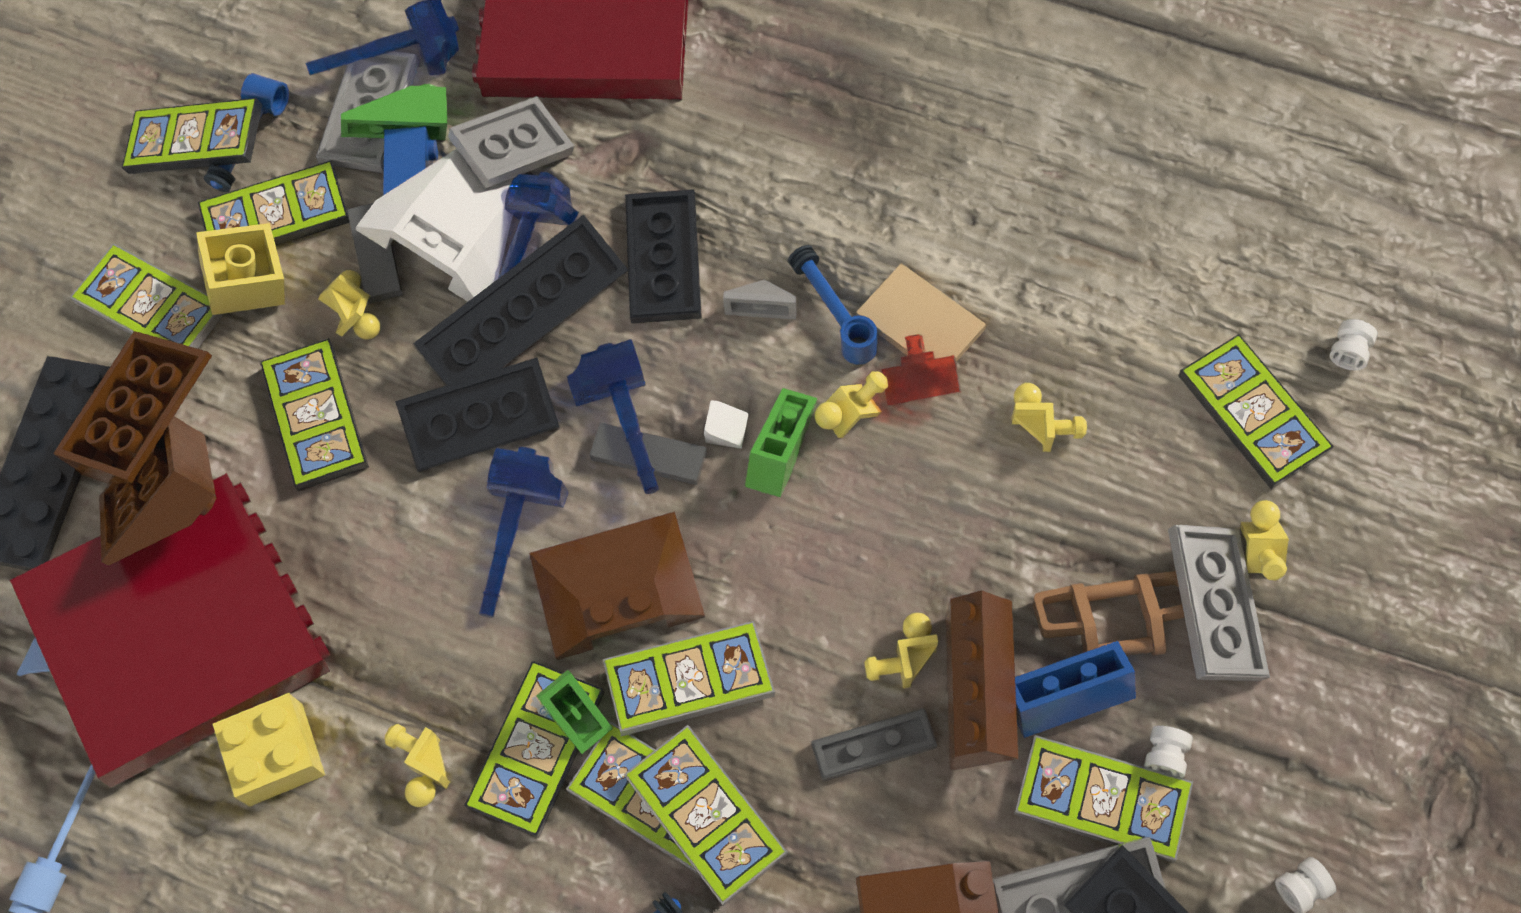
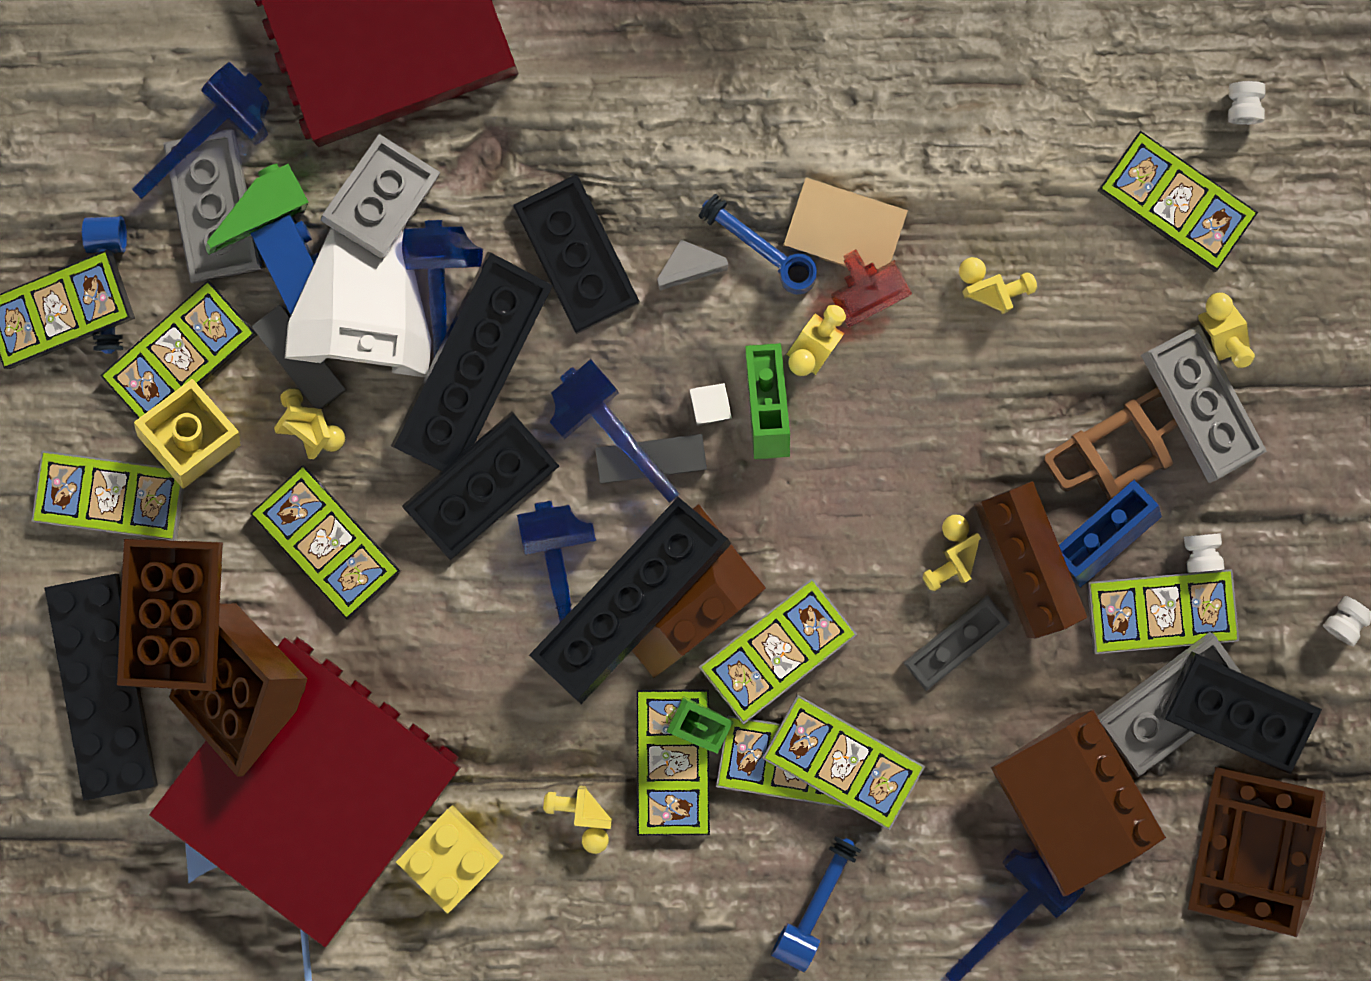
camera: 25 degrees left, 20 degrees up
none -> black plate [529,497,731,705]

